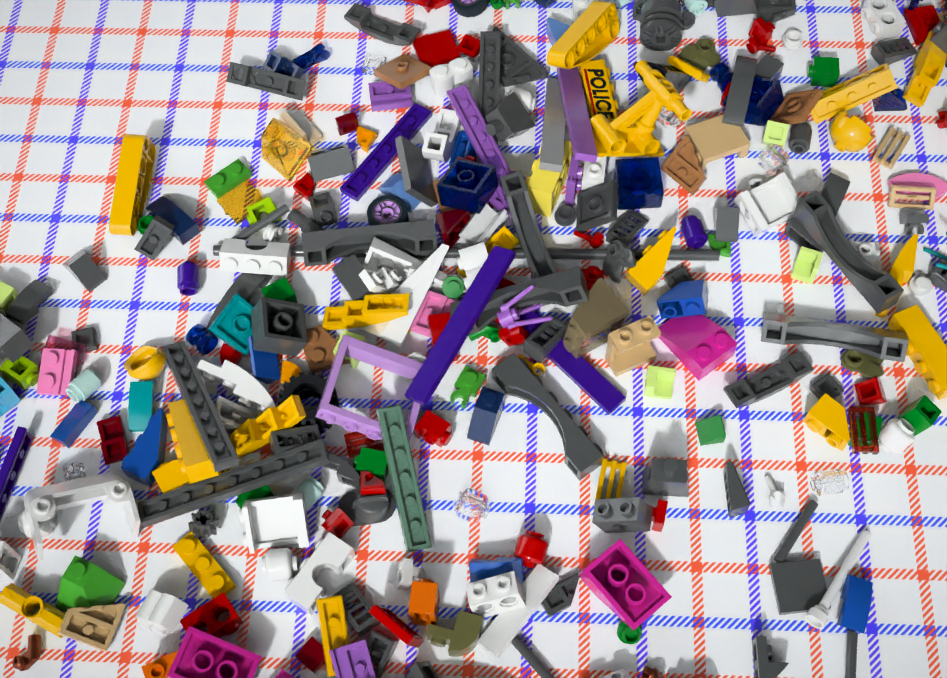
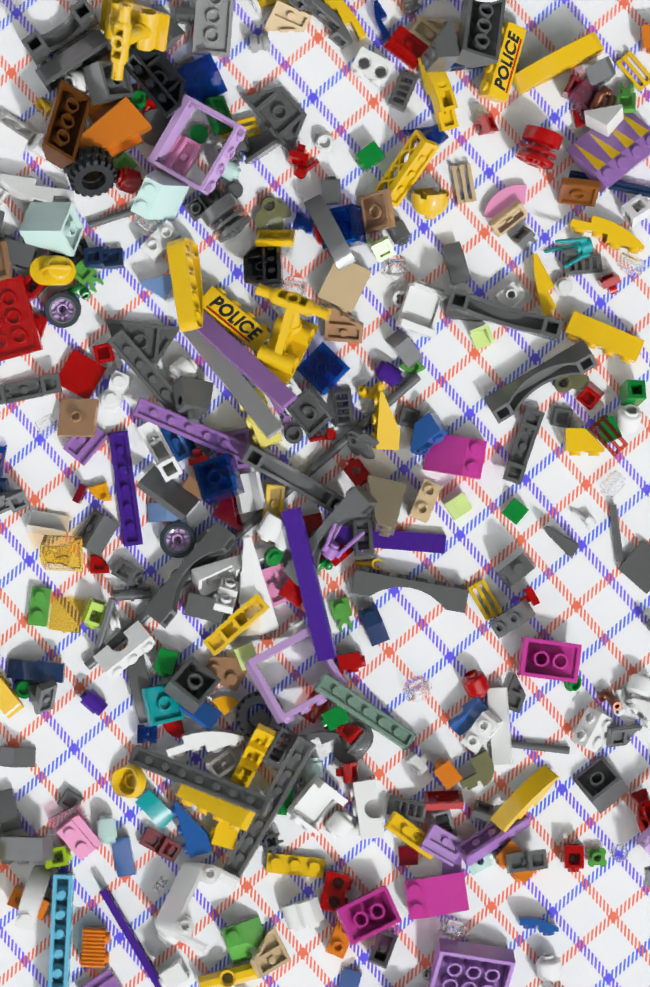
camera: 45 degrees left, 25 degrees up
none -> yellow arm [357,380,386,399]

